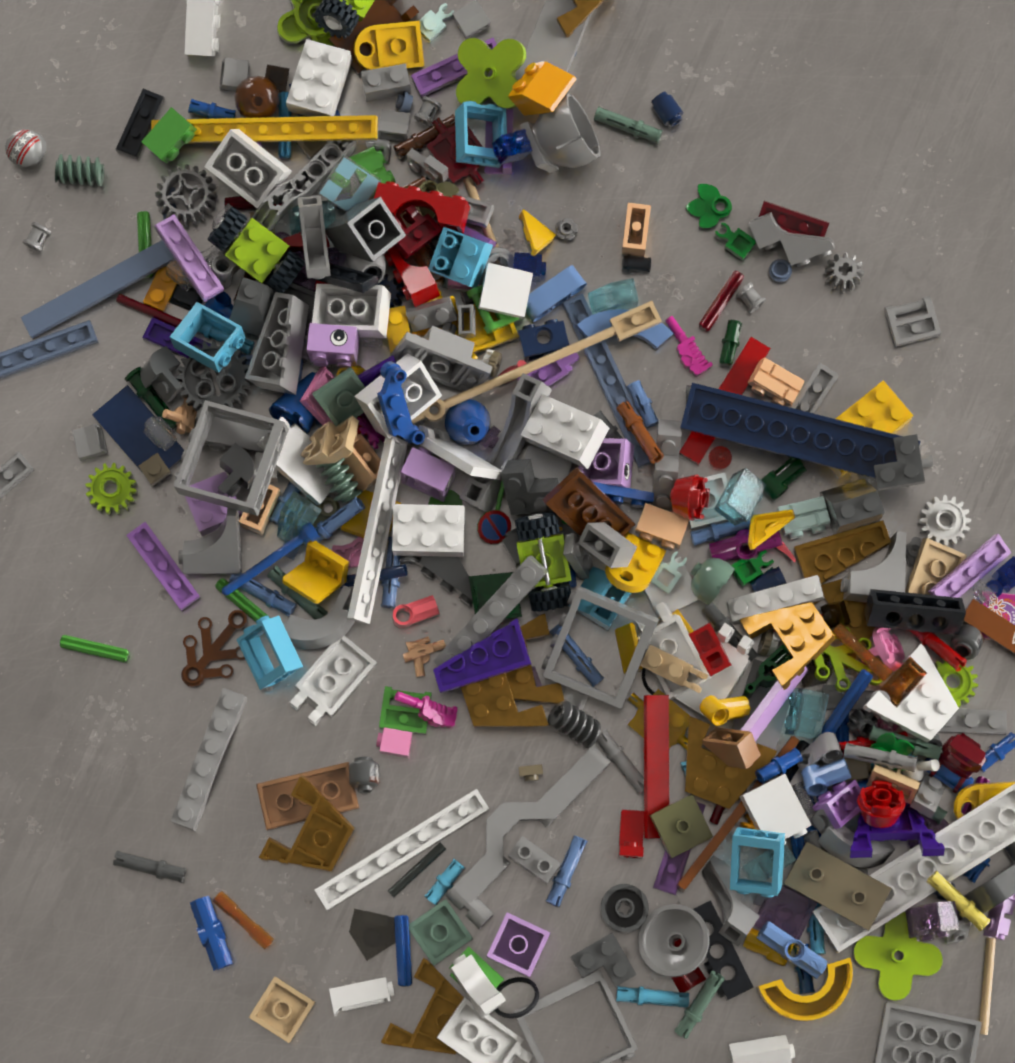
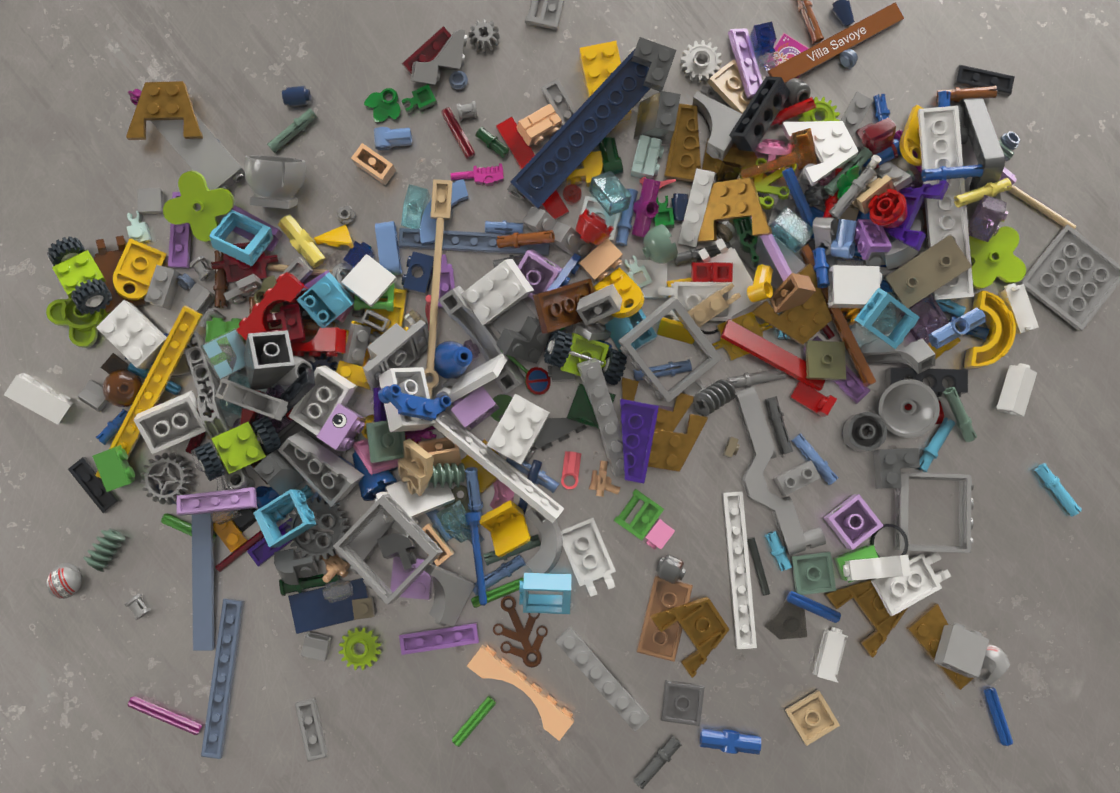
camera: 60 degrees left, 5 degrees up
clear orange piece [213,891,274,950] -> none
dark pink piece [394,691,458,728] -> none
clear blue brick [492,129,533,165] -> none
light orange slope [508,61,576,116] -> none
black pin [622,254,651,273] -> none
yellow tile [748,510,795,550] -> none
none -> light yellow piece [277,215,326,268]
none -> medium blue piece [374,127,412,151]
none -> light nougat arch [467,645,574,741]
none -> yellow brick [566,151,603,188]
none -> flat silver tile [660,680,705,726]
none -> dark grey pin [765,396,793,455]
none -> blue pin [922,164,983,182]
none -> white brick [999,283,1039,335]

